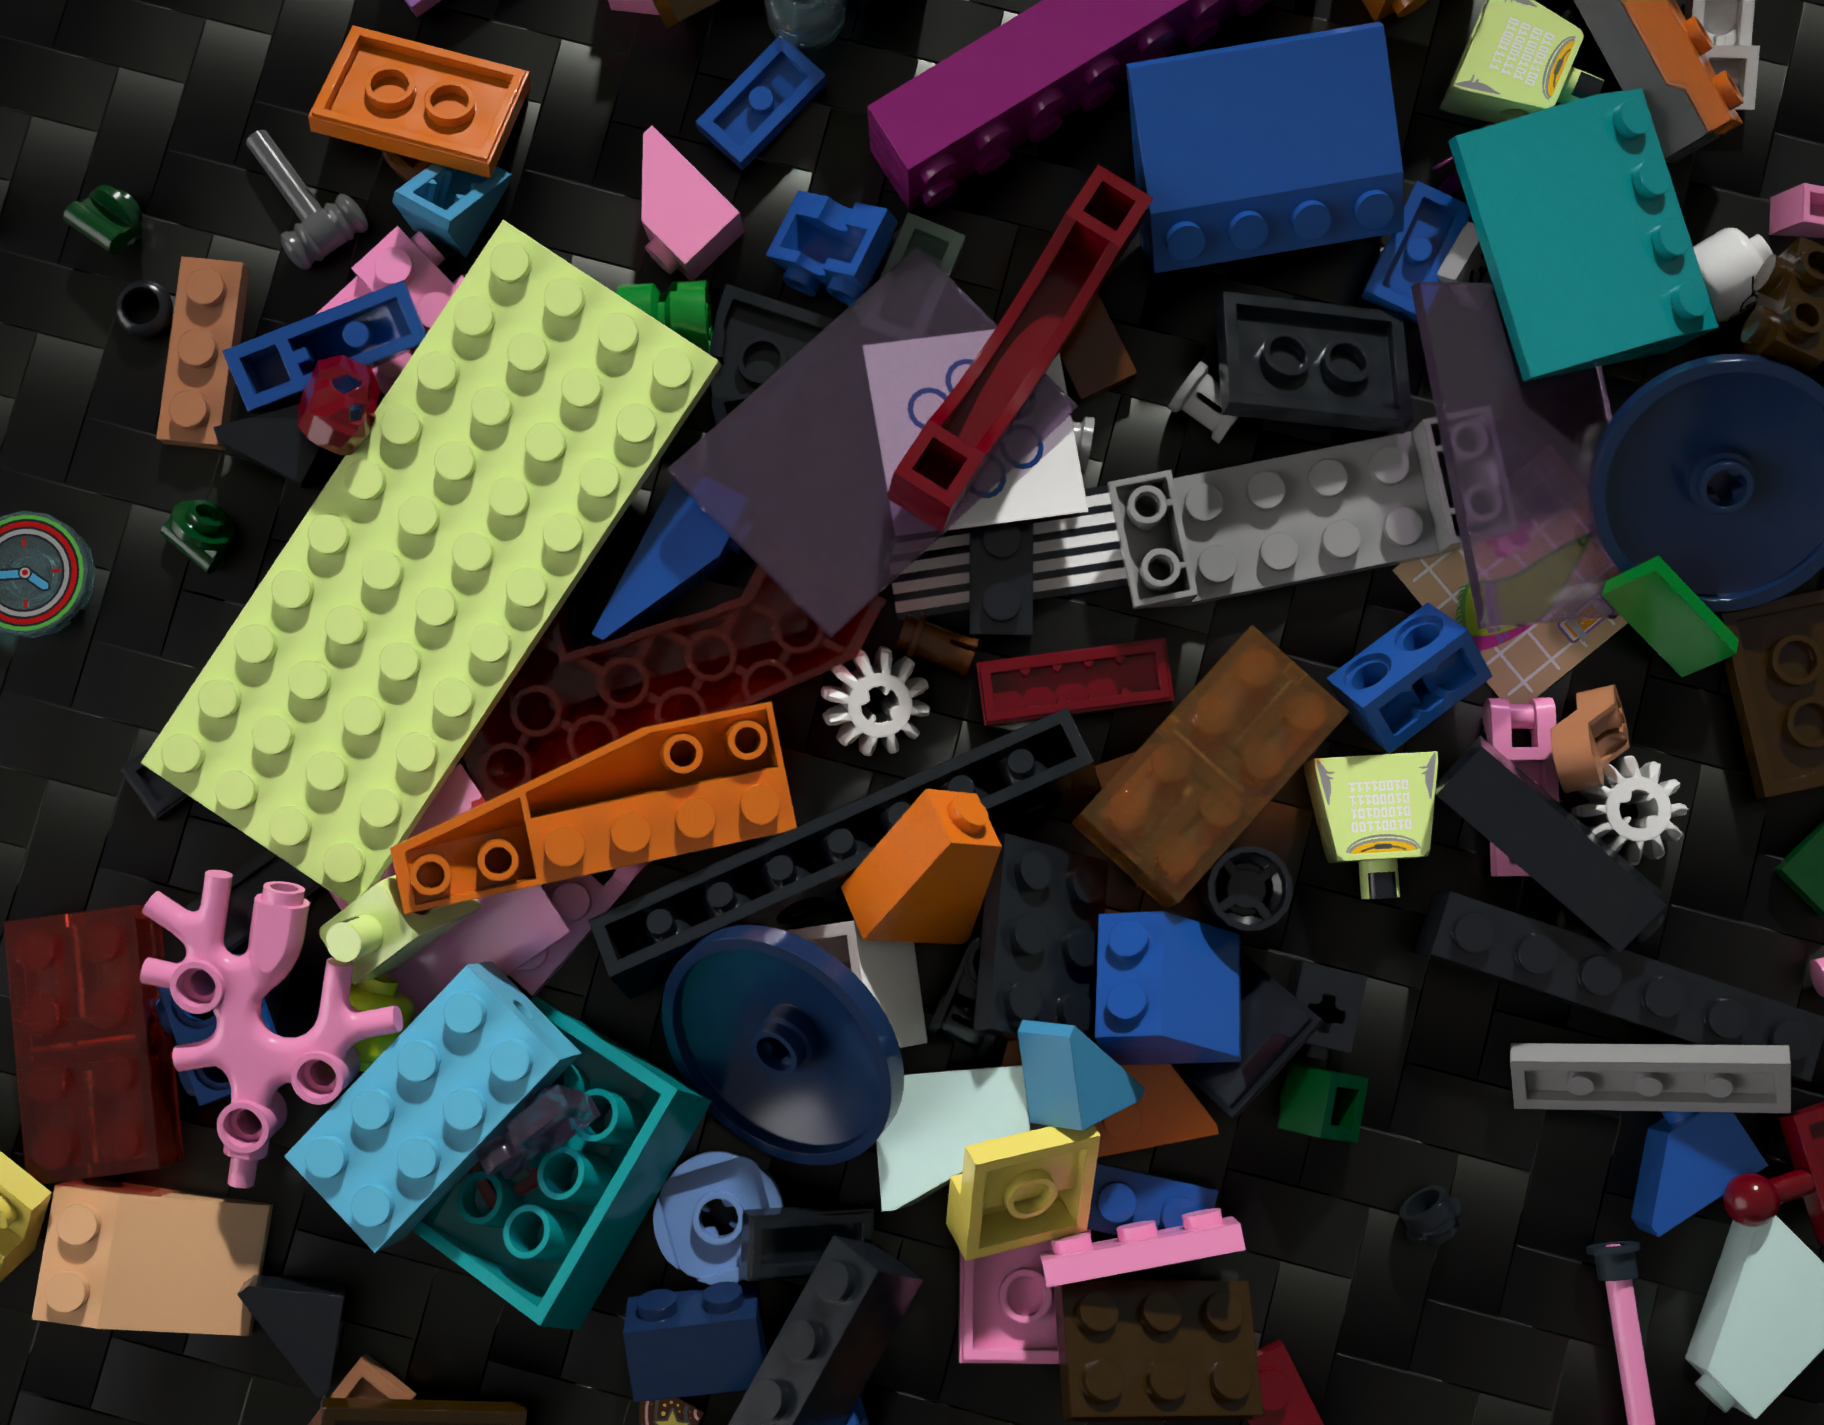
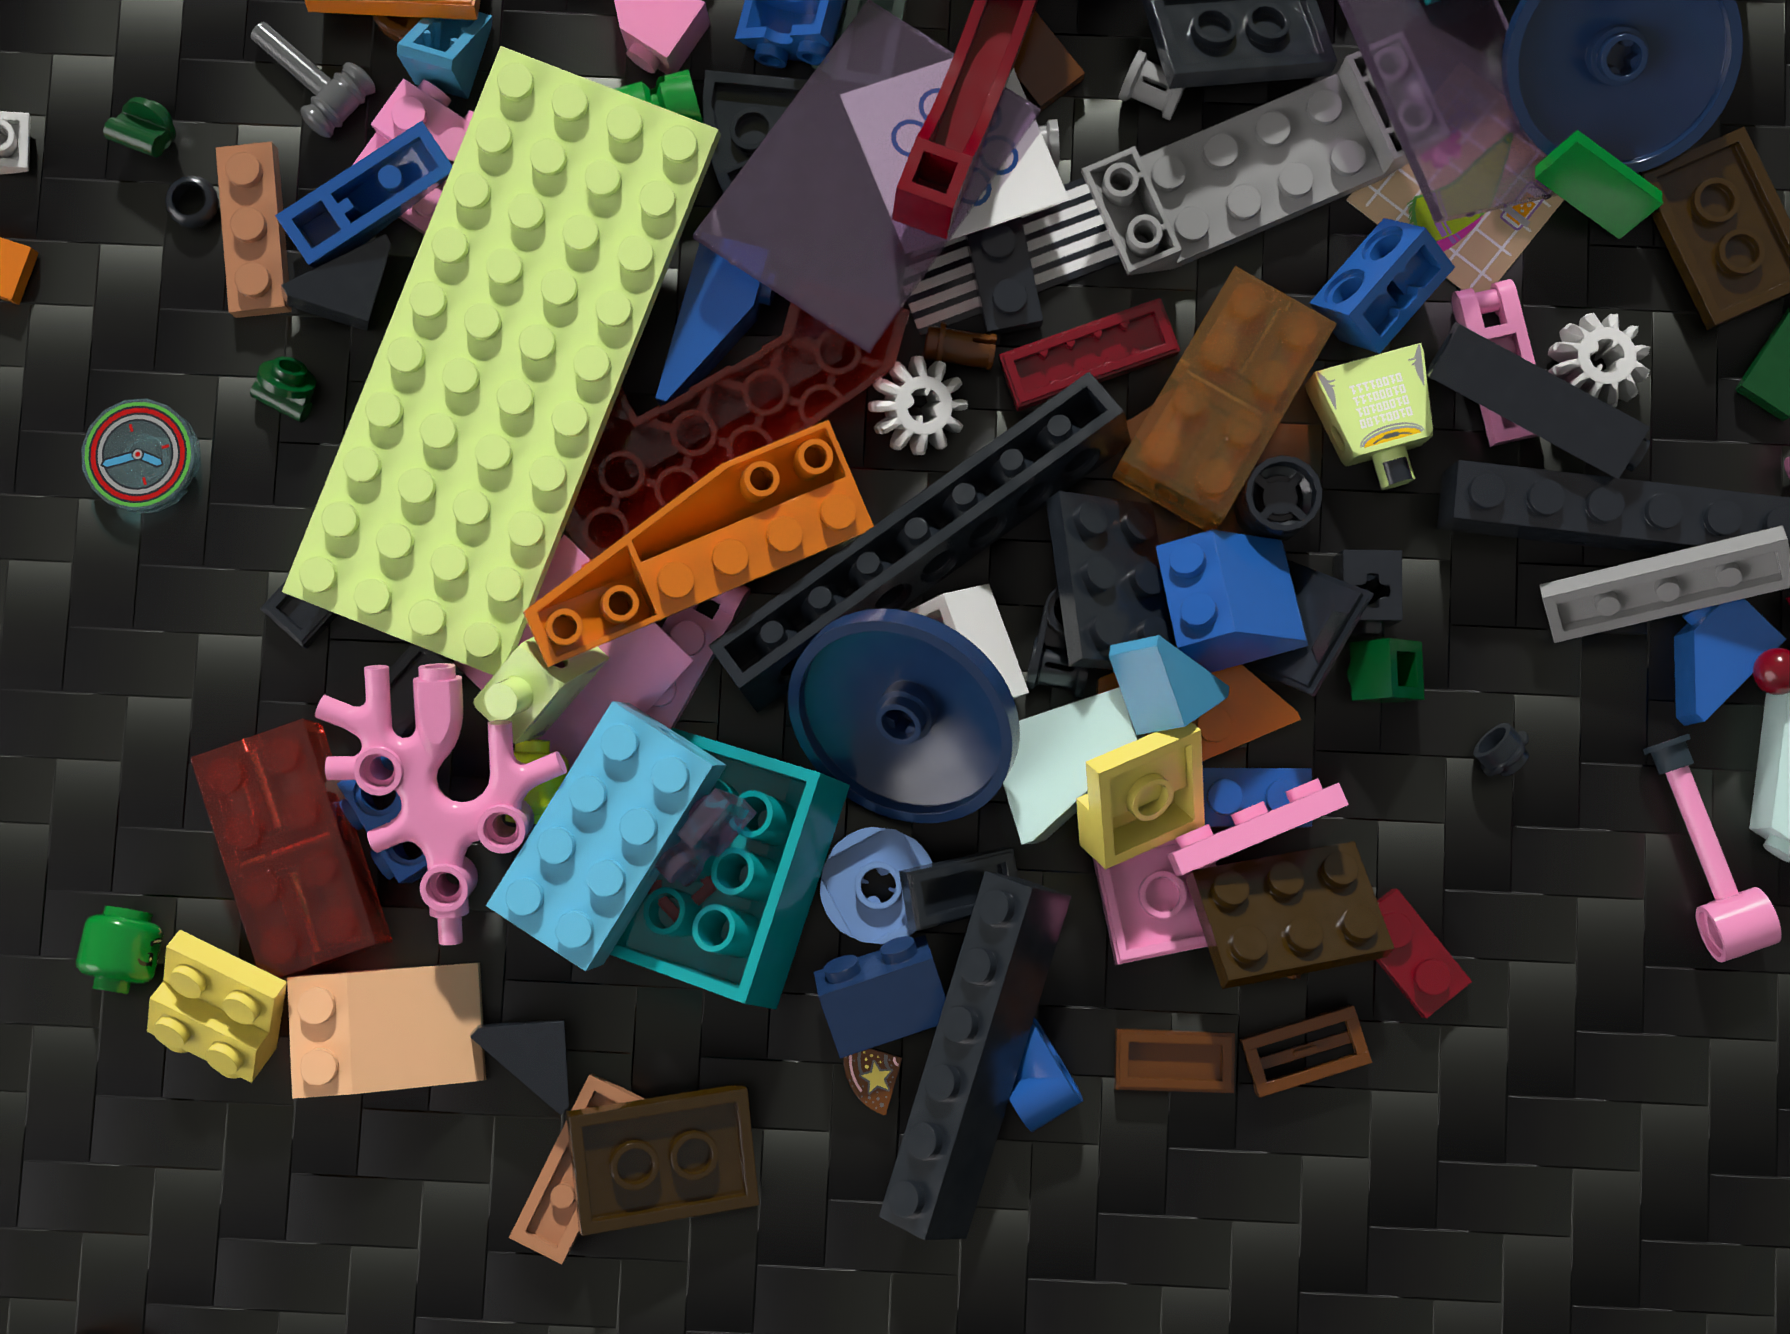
camera: 10 degrees left, 0 degrees up
dark red rock [298,355,381,455] -> none
orange slope [841,789,1002,944] -> none
nougat piece [1550,684,1630,793] -> none

